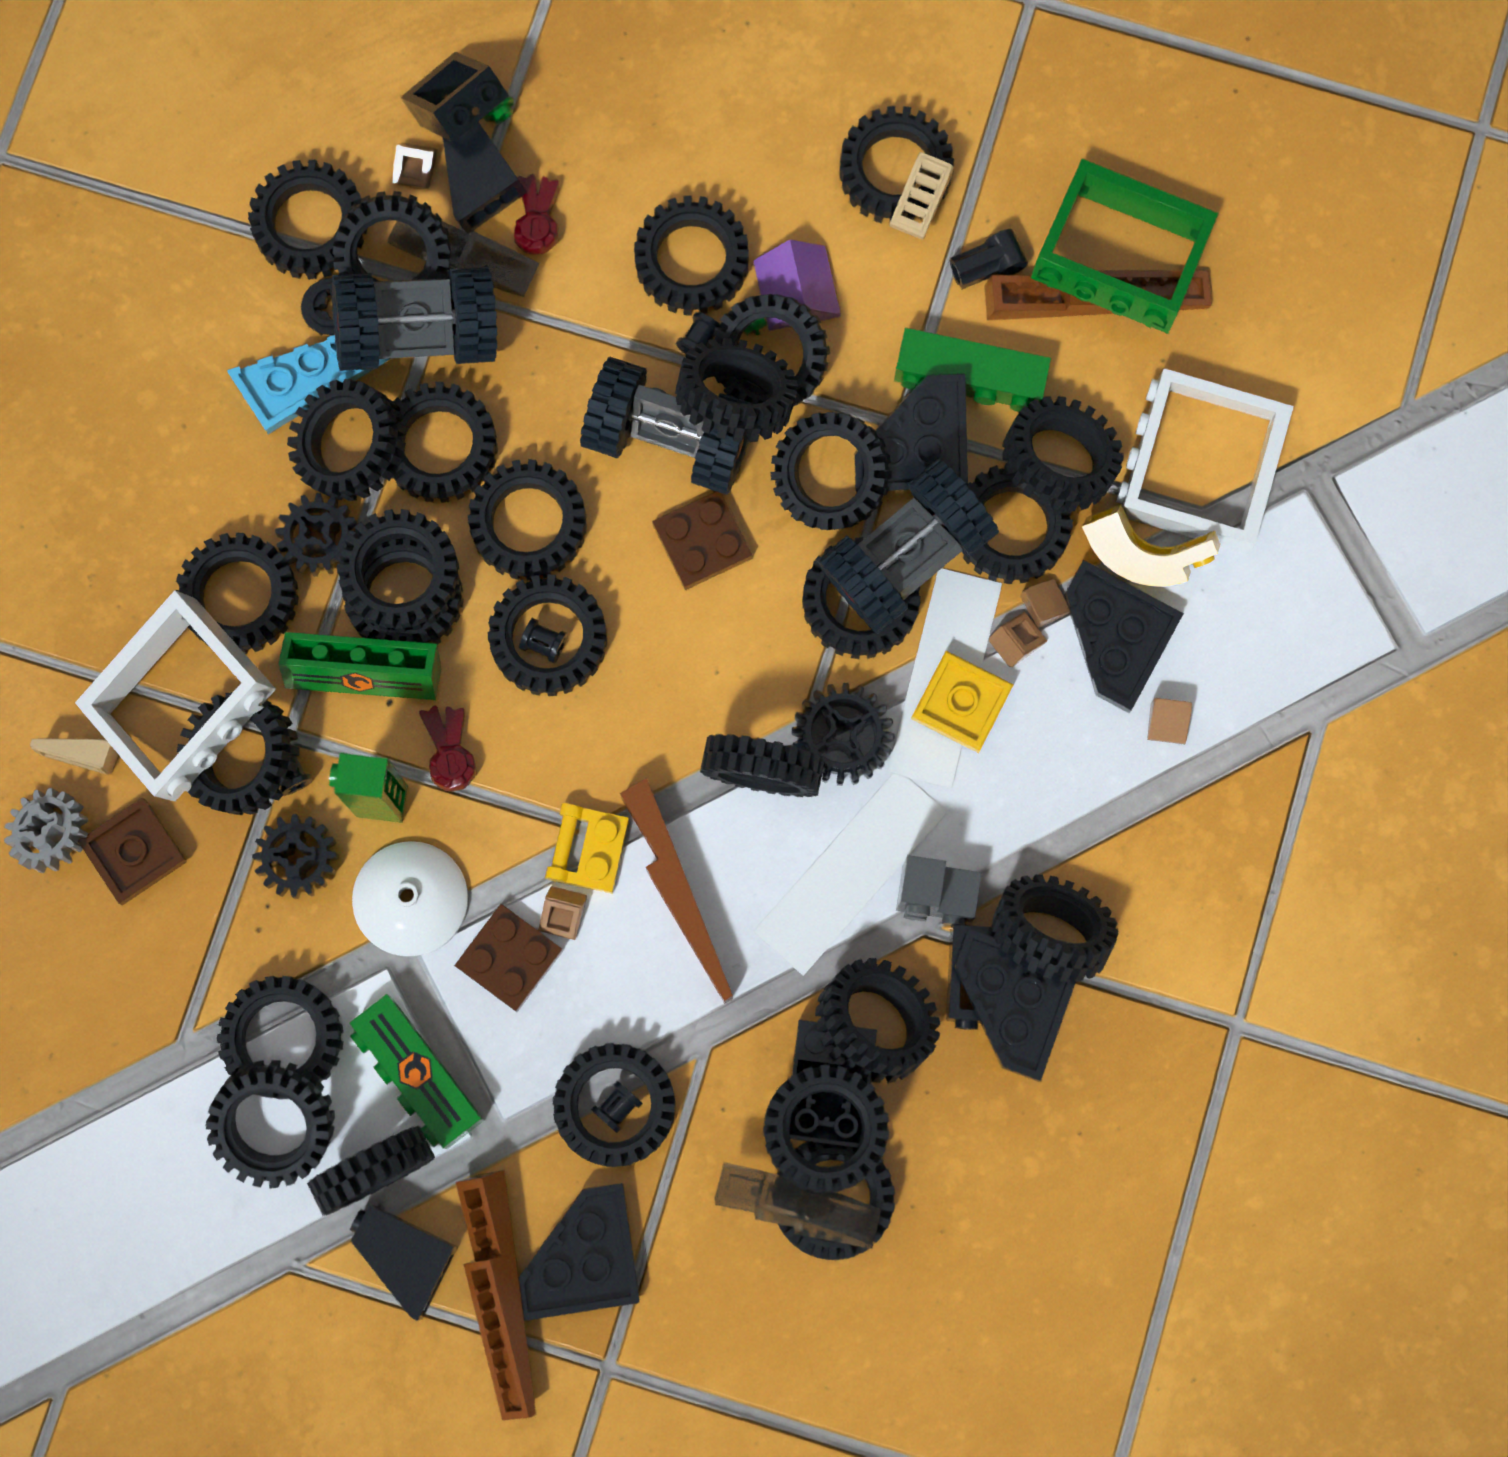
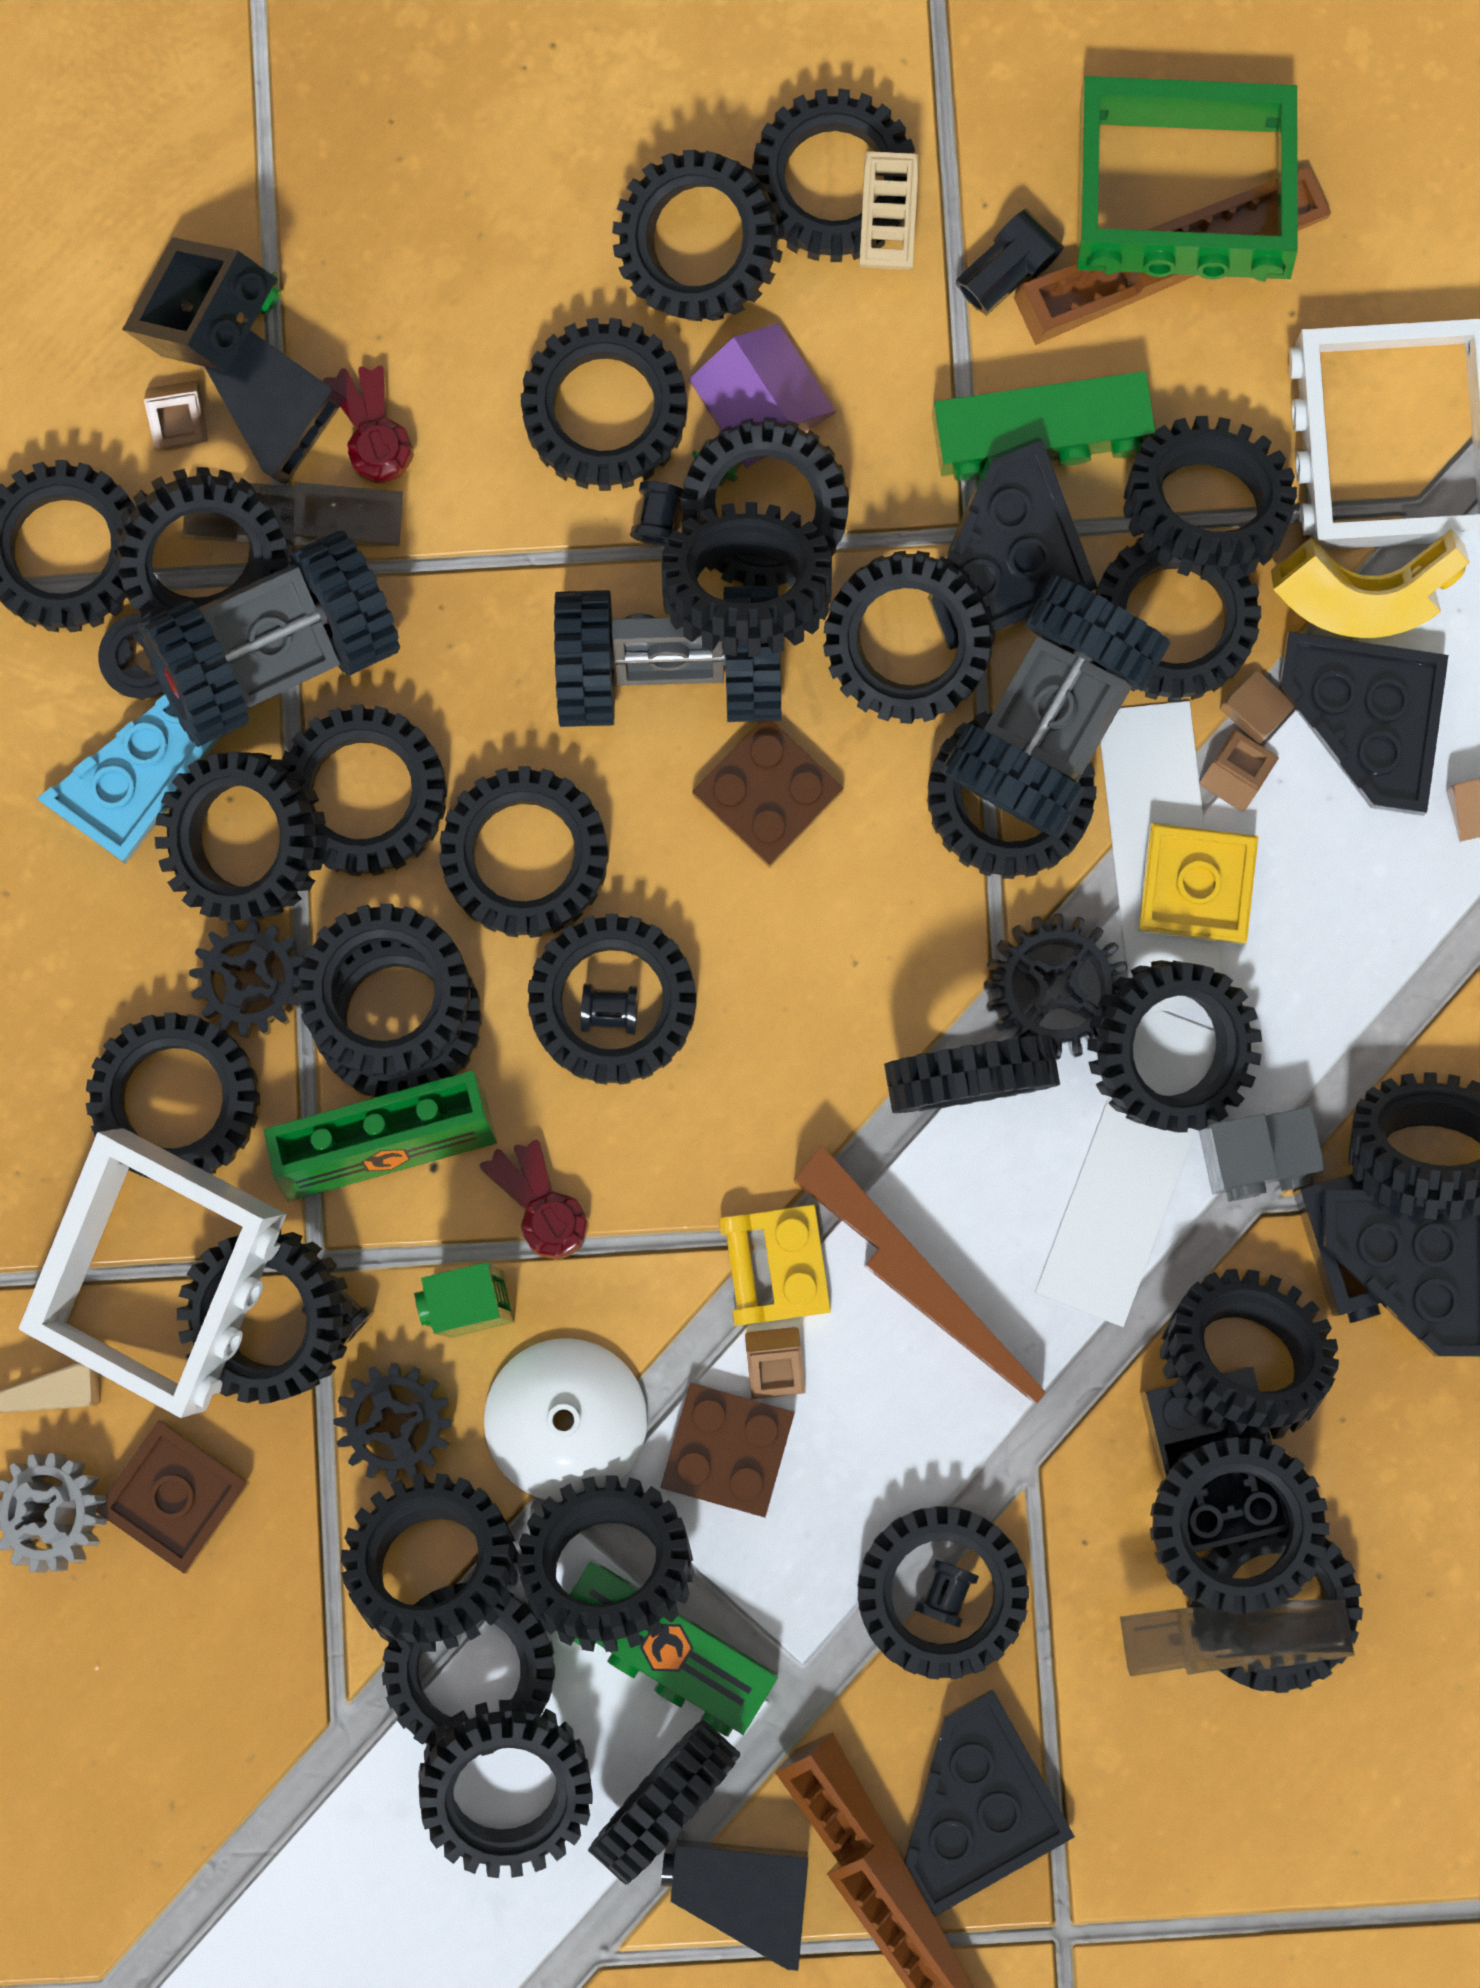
camera: 15 degrees left, 5 degrees up
none -> black tyre [341,1473,518,1652]
none -> black tyre [517,1475,694,1652]
none -> black tyre [612,150,784,322]
none -> black tyre [1087,960,1262,1133]

